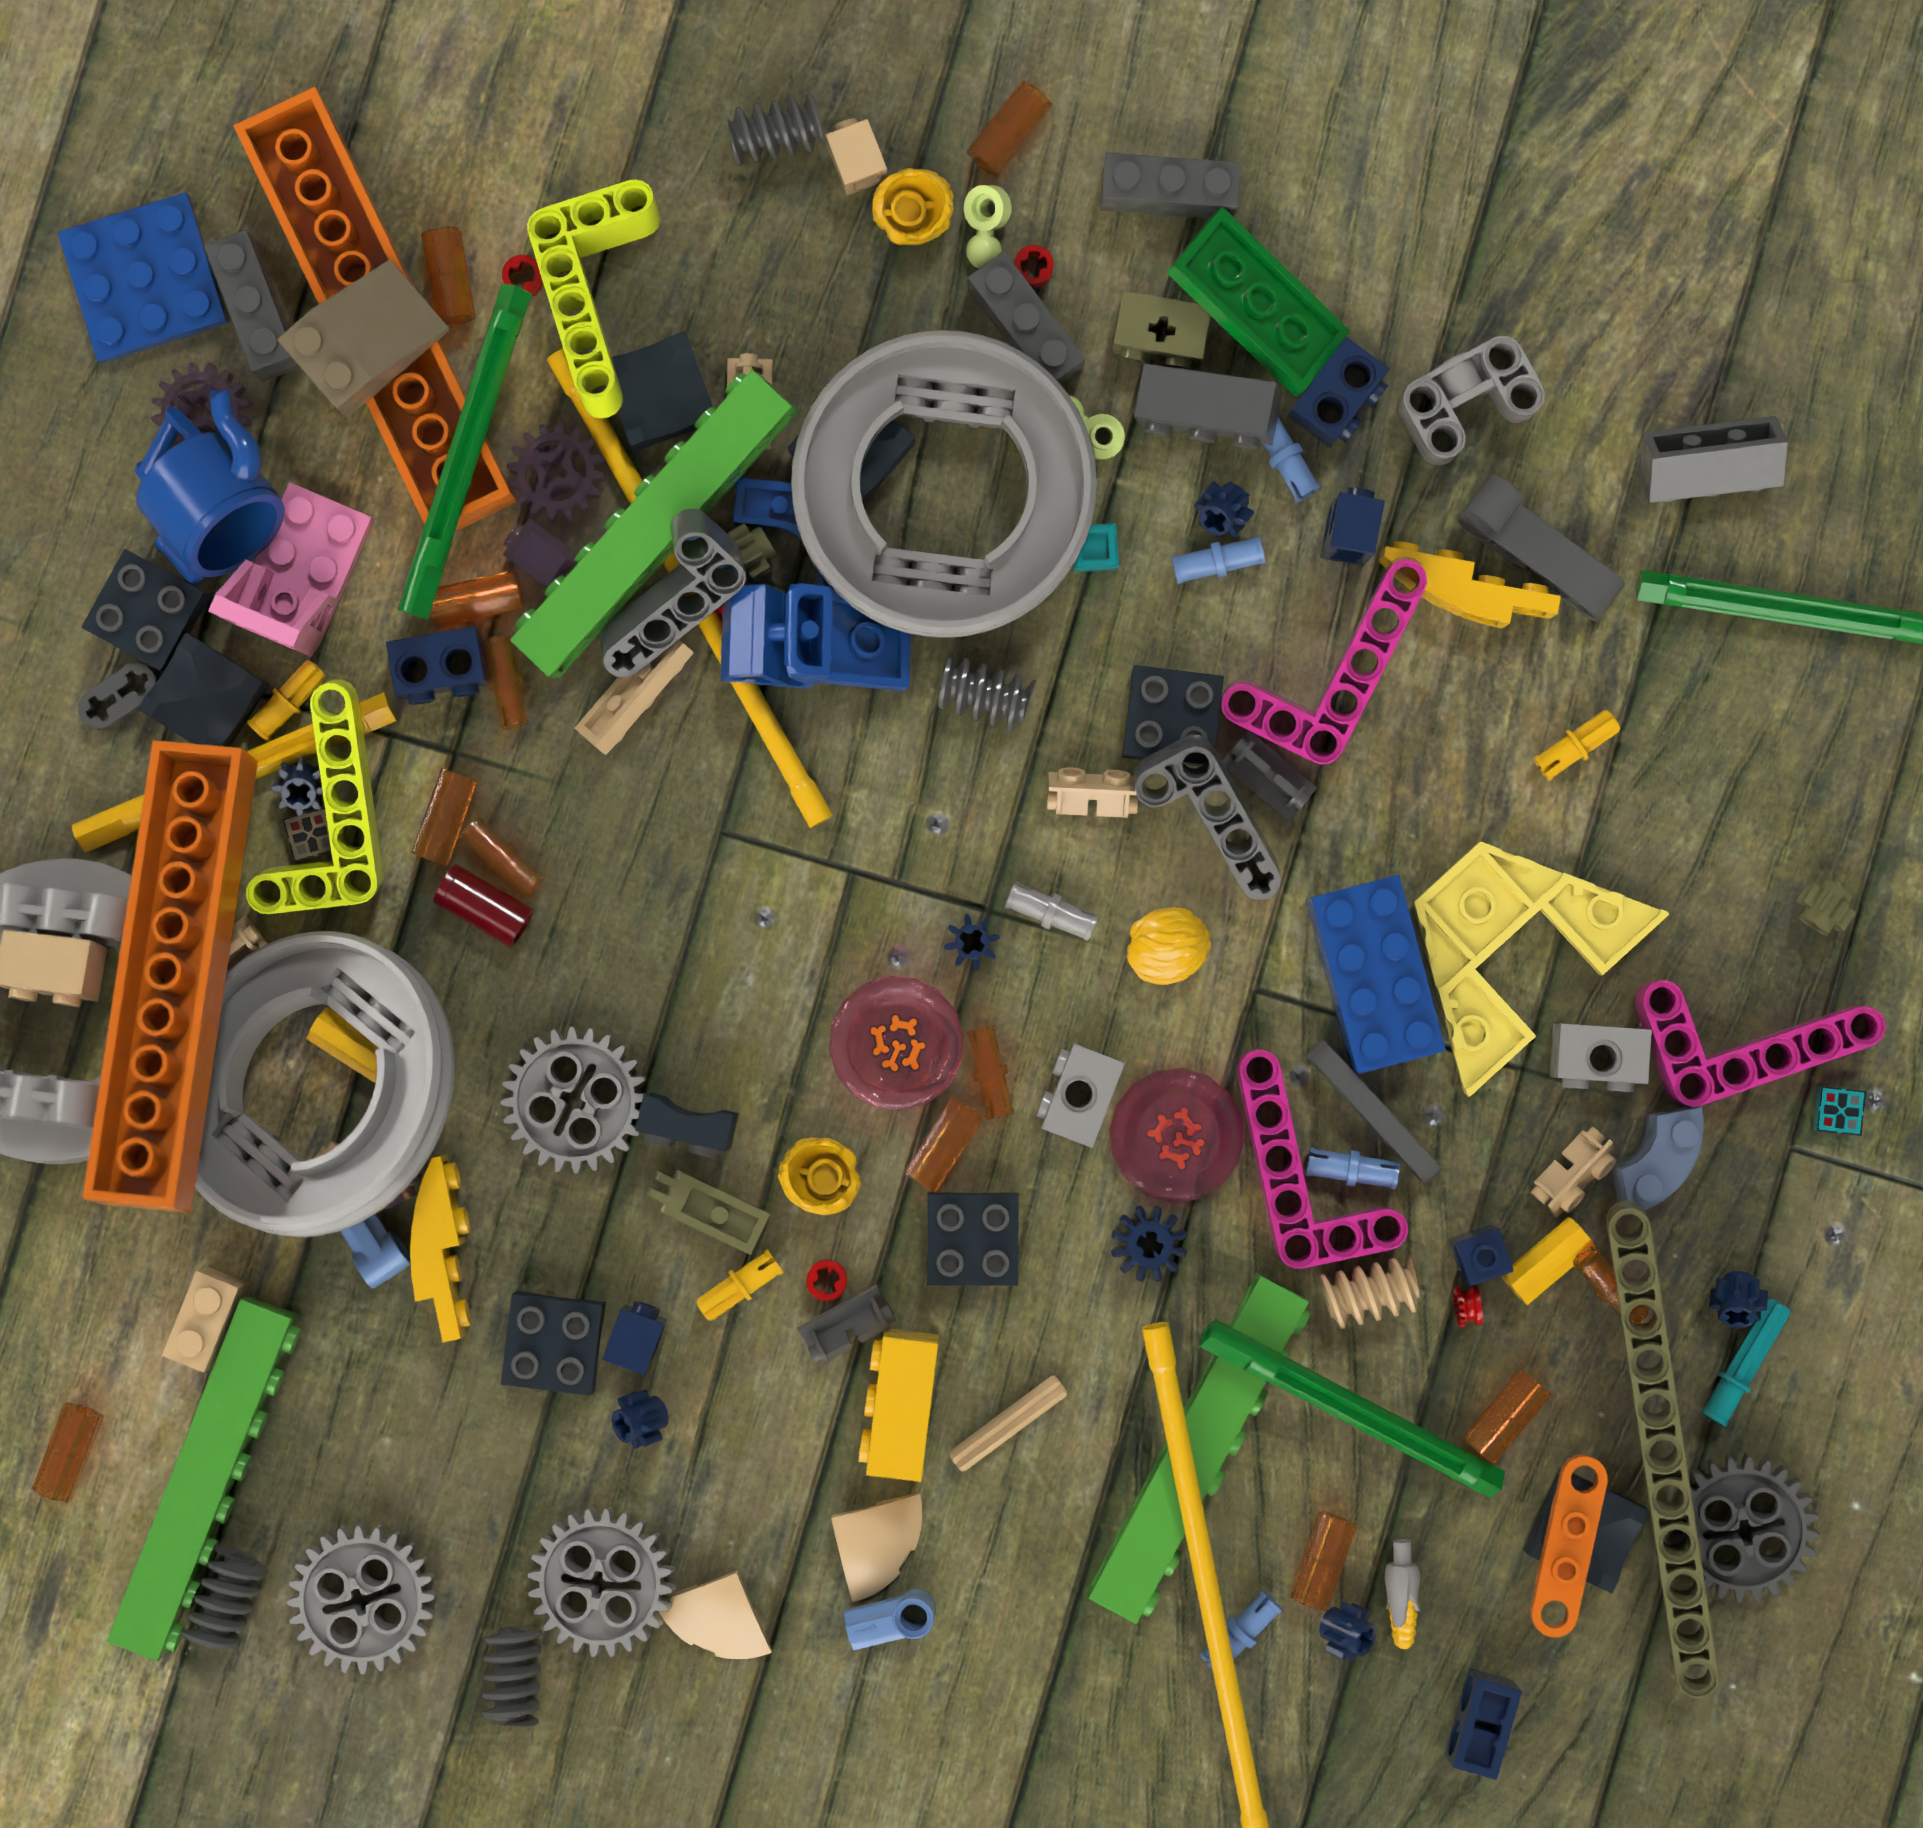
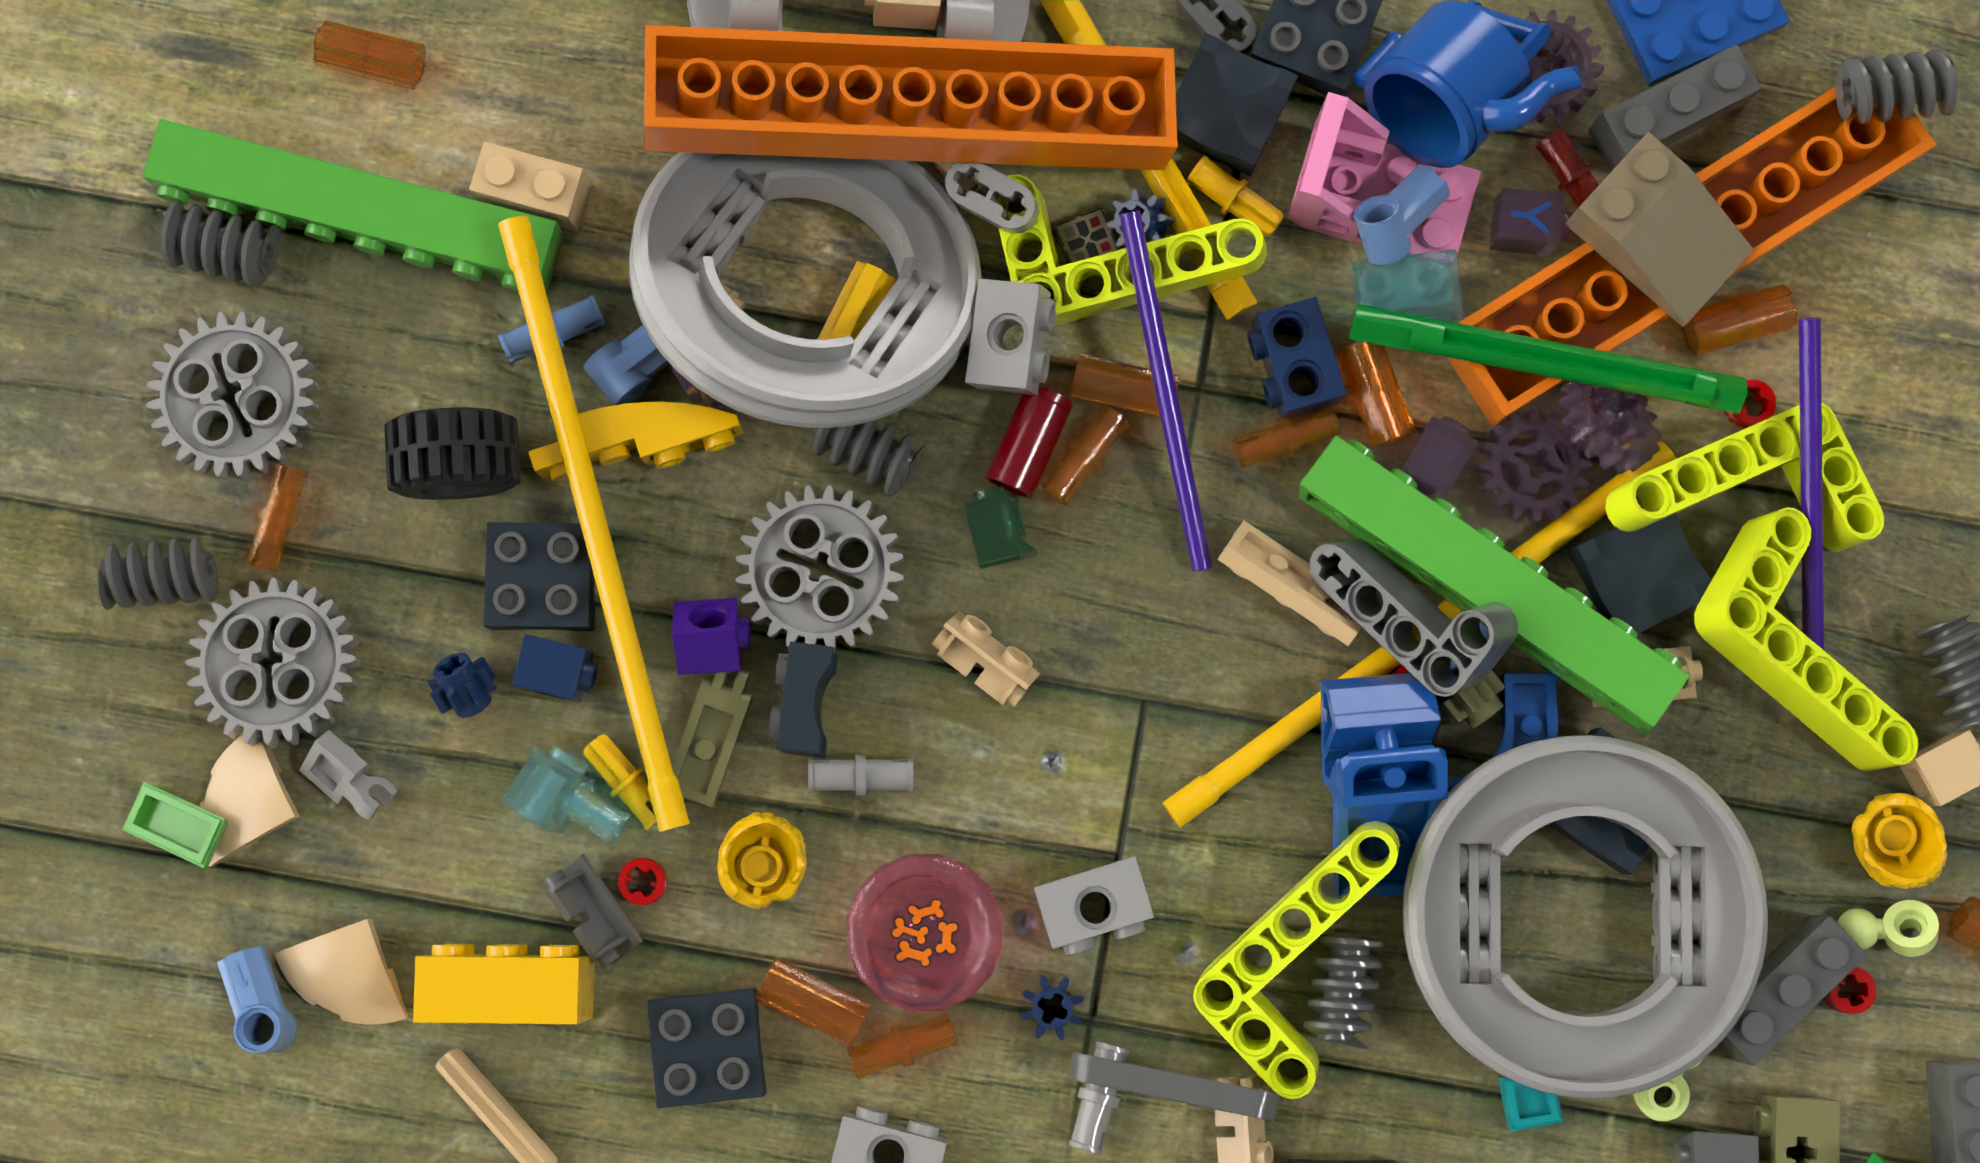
camera: 85 degrees right, 5 degrees down
none -> tile [122,782,228,869]
none -> clear orange pin [244,463,309,572]
none -> light grey plate [299,730,397,820]
none -> black tyre [384,407,521,500]
none -> yellow piece [498,216,690,832]
none -> medium blue pin [498,295,606,365]
none -> clear light blue brick [500,745,632,843]
none -> dark purple brick [672,598,751,675]
none -> light grey pin [808,754,914,796]
none -> dark grey piece [812,420,927,497]
none -> tan hinge [932,611,1041,707]
none -> light grey beam [945,163,1039,234]
none -> light grey brick [965,278,1056,395]
none -> clear green window [965,487,1037,570]
none -> light grey brick [1033,856,1154,956]
none -> dark grey beam [1068,1052,1279,1122]
none -> dark purple piece [1119,210,1212,571]
none -> neon yellow beam [1193,821,1400,1099]
none -> clear light blue brick [1352,249,1465,322]
none -> medium blue piece [1354,164,1450,265]
none -> brick [1489,187,1571,256]
none -> clear red axle [1535,128,1599,208]
none -> gear [1558,381,1662,474]
none -> neon yellow beam [1694,507,1918,771]
none -> dark purple piece [1799,318,1824,650]
none -> dark grey piece [1836,50,1958,124]

